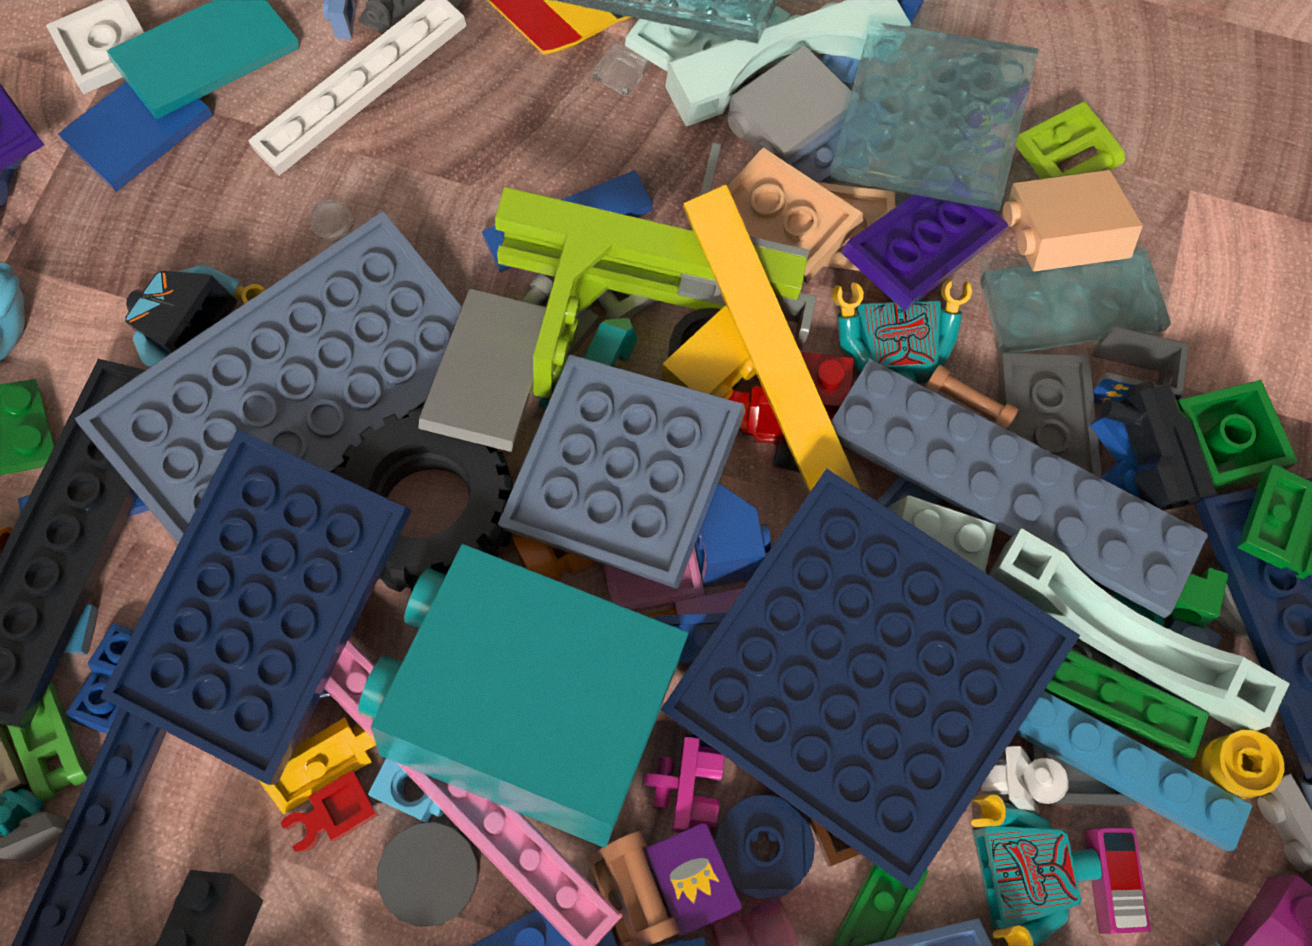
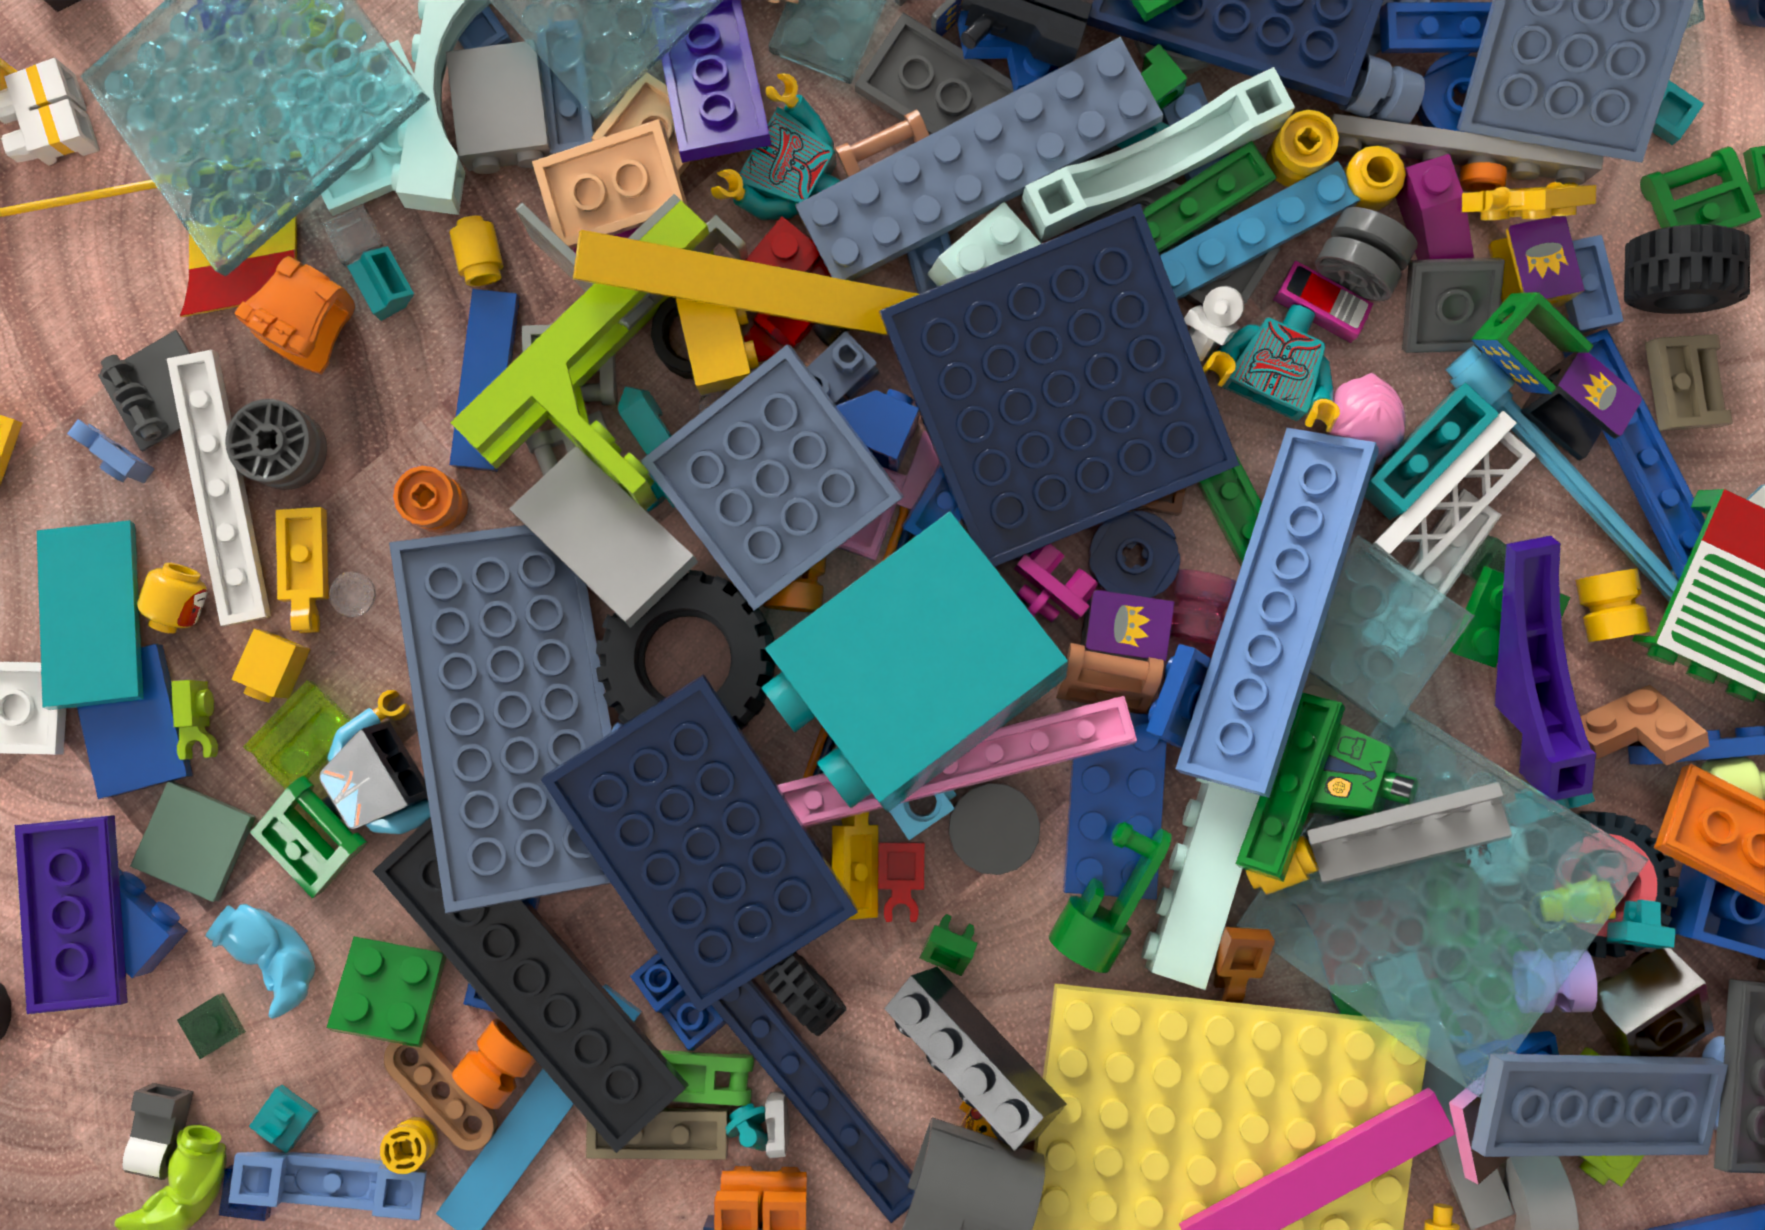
camera: 50 degrees left, 15 degrees up
none -> sand green tile [130,781,256,902]
none -> yellow head [137,563,208,634]
none -> lime plate [171,680,218,760]
none -> dark grey wheel [225,399,327,490]
none -> yellow brick [231,629,311,703]
none -> orange piece [234,256,355,375]
none -> clear neon green plate [243,680,352,789]
none -> green plate [250,775,368,898]
none -> yellow plate [276,507,329,633]
none -> teal piece [347,246,414,321]
none -> orange wheel [393,466,469,533]
none -> yellow brick [449,215,503,287]
none -> black tyre [763,952,847,1036]
none -> sand blue hips [807,331,879,406]
none -> green tile [919,914,978,976]
none -> dark grey wheel [1315,207,1418,301]
none -> yellow head [1343,145,1406,211]

